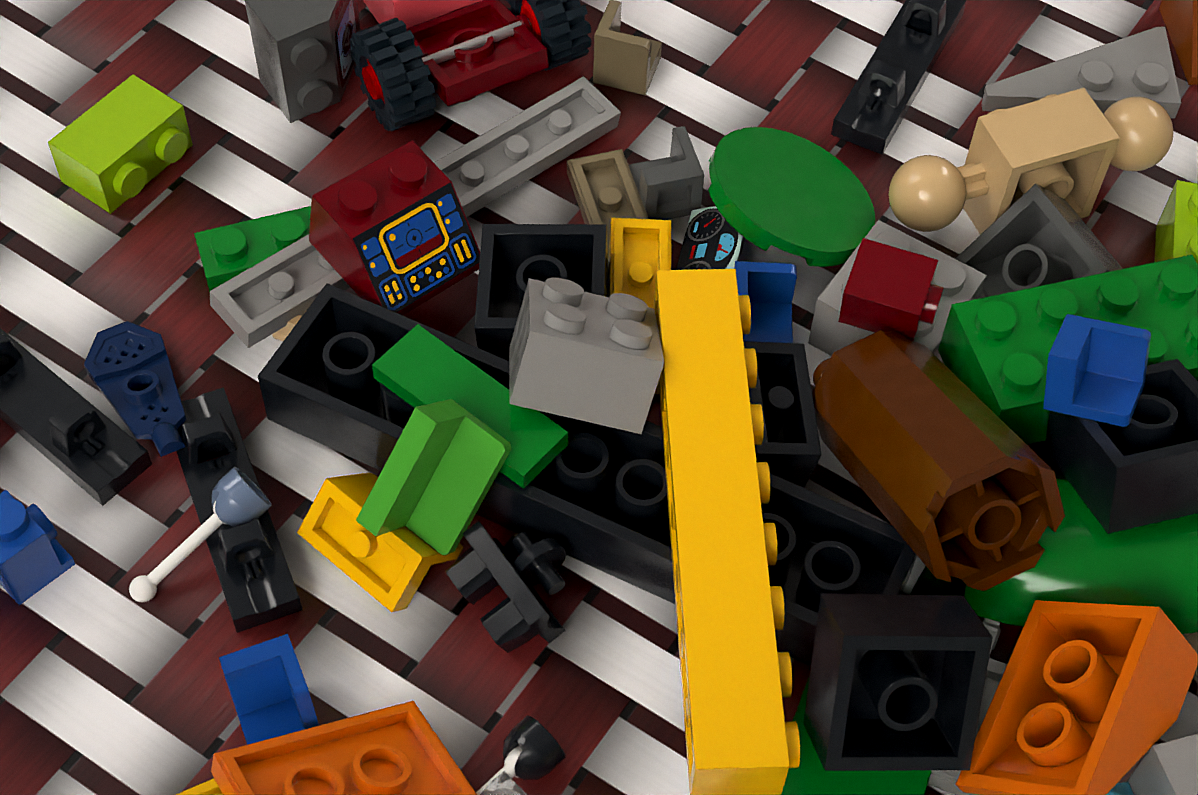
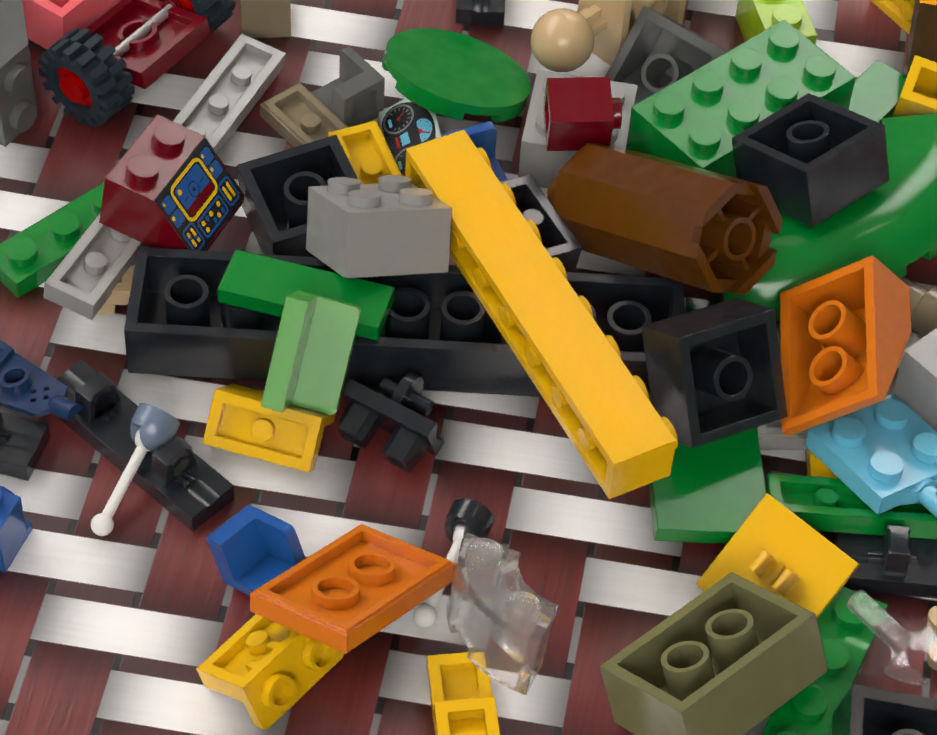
camera: 25 degrees left, 5 degrees down
blue panel [1043,314,1151,427] -> none

